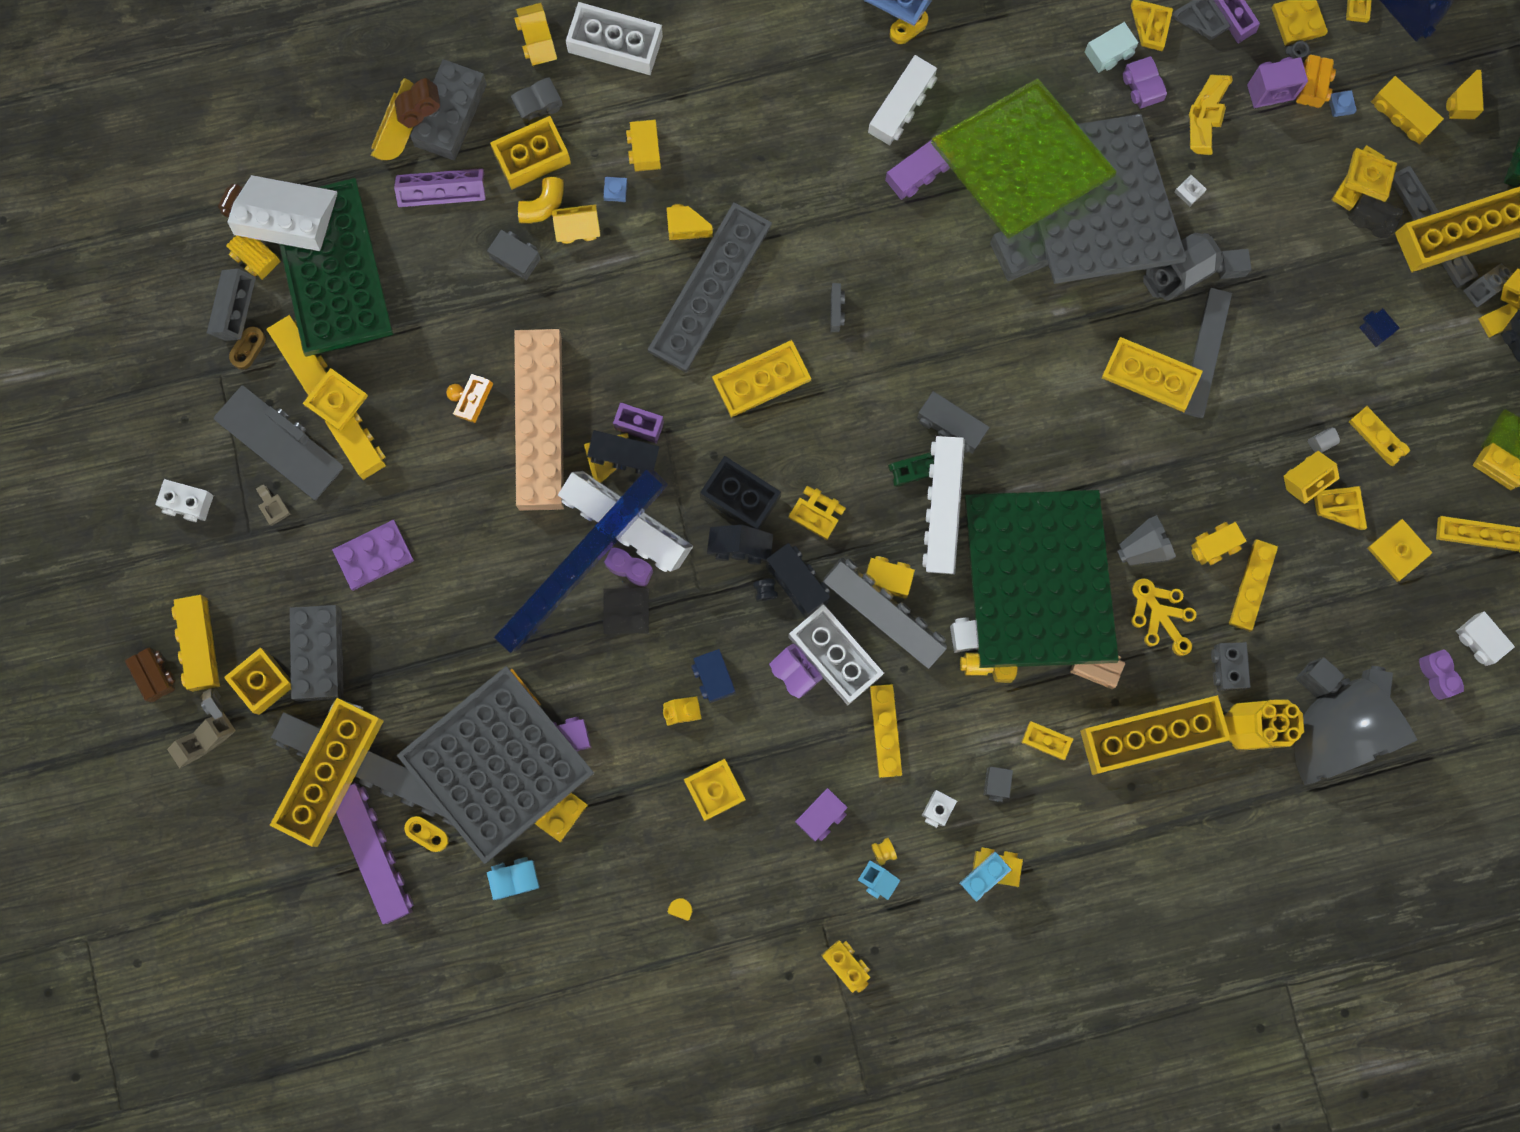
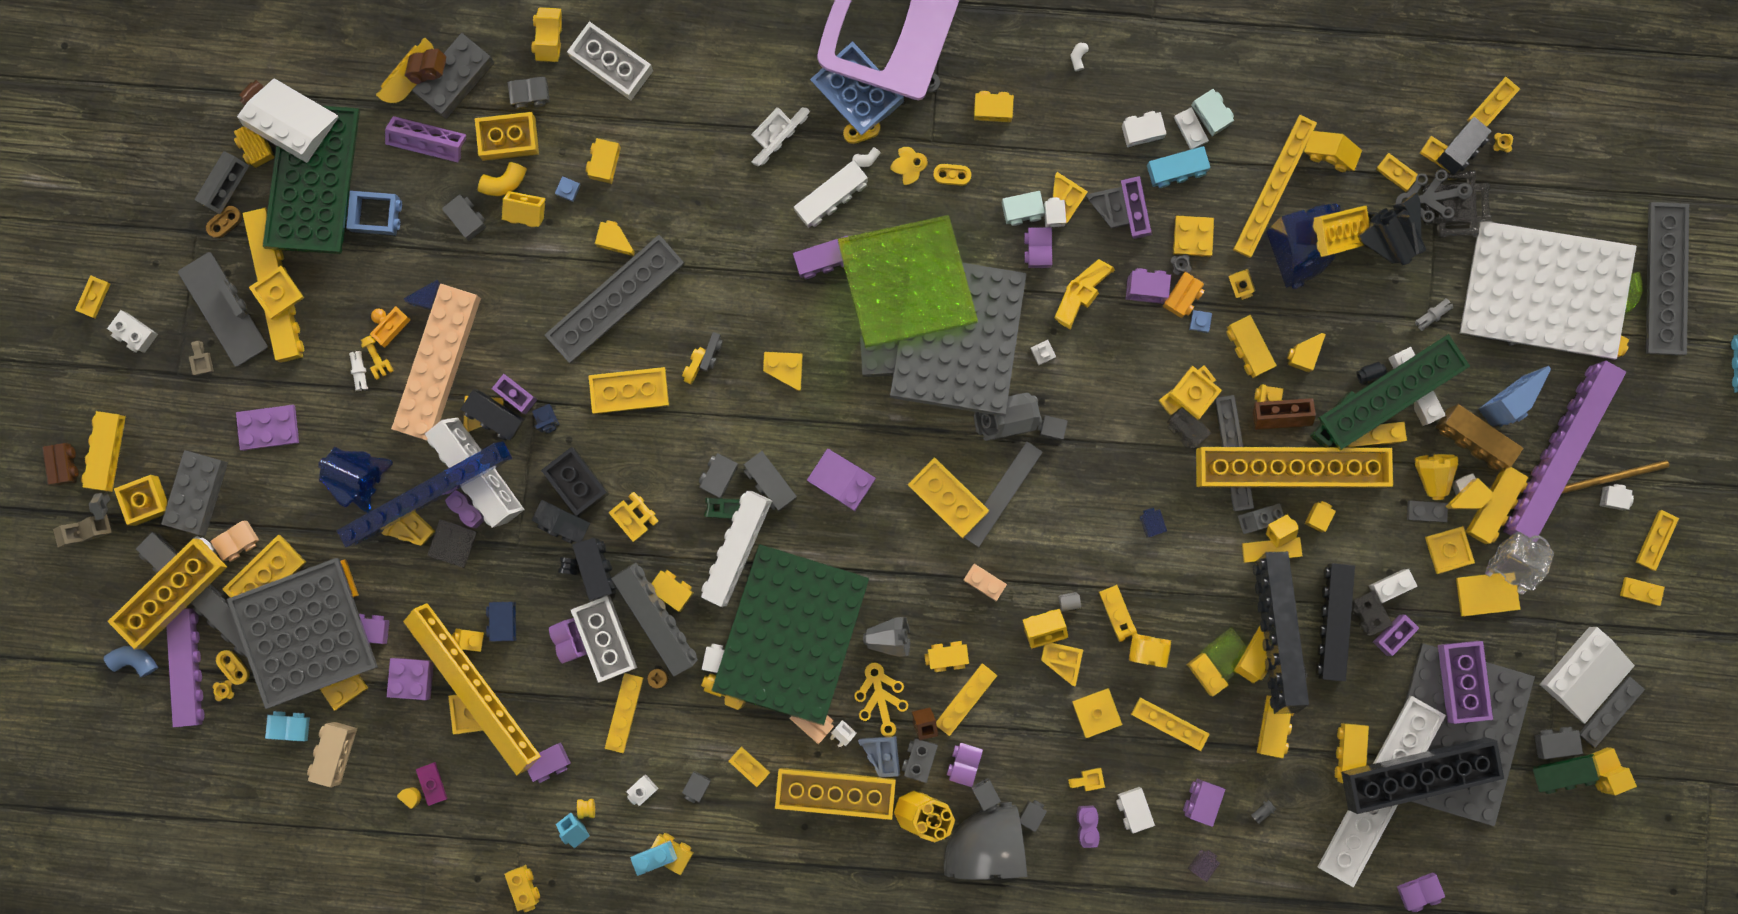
camera: 25 degrees right, 5 degrees up
none -> yellow plate [75,275,110,318]
none -> medium blue cylinder [104,646,158,678]
none -> light nougat brick [210,521,259,562]
none -> yellow plate [213,680,234,701]
none -> yellow plate [223,535,307,598]
none -> tan brick [307,722,357,787]
none -> clear blue brick [318,447,393,513]
none -> medium blue window [346,191,402,235]
none -> white pin [349,351,368,391]
none -> yellow hinge [361,336,394,380]
none -> yellow wing [382,505,435,546]
none -> medium lavender brick [387,658,434,700]
none -> yellow brick [403,603,541,776]
none -> clear blue slope [404,280,441,310]
none -> magenta plate [416,762,448,806]
none -> dark blue bracket [532,404,560,434]
none -> pearl gold wheel [647,669,668,688]
none -> yellow plate [682,347,706,384]
none -> dark grey brick [699,453,739,498]
none -> white bracket [751,107,810,166]
none -> yellow wing [763,352,803,391]
none -> medium lavender slope [807,449,876,512]
none -> white tile [830,720,856,747]
none -> white arm [852,147,881,167]
none -> sand blue wing [858,736,900,777]
none -> yellow plate [890,147,928,185]
none -> reddish brown brick [912,707,938,741]
none -> yellow plate [933,164,971,186]
none -> medium lavender brick [947,743,983,787]
none -> light nougat brick [963,564,1007,601]
none -> white brick [1044,197,1066,228]
none -> yellow plate [1068,768,1105,791]
none -> yellow brick [1129,634,1171,668]
none -> yellow brick [1229,269,1256,300]
none -> reddish brown brick [1253,398,1316,430]
none -> yellow bracket [1255,384,1283,402]

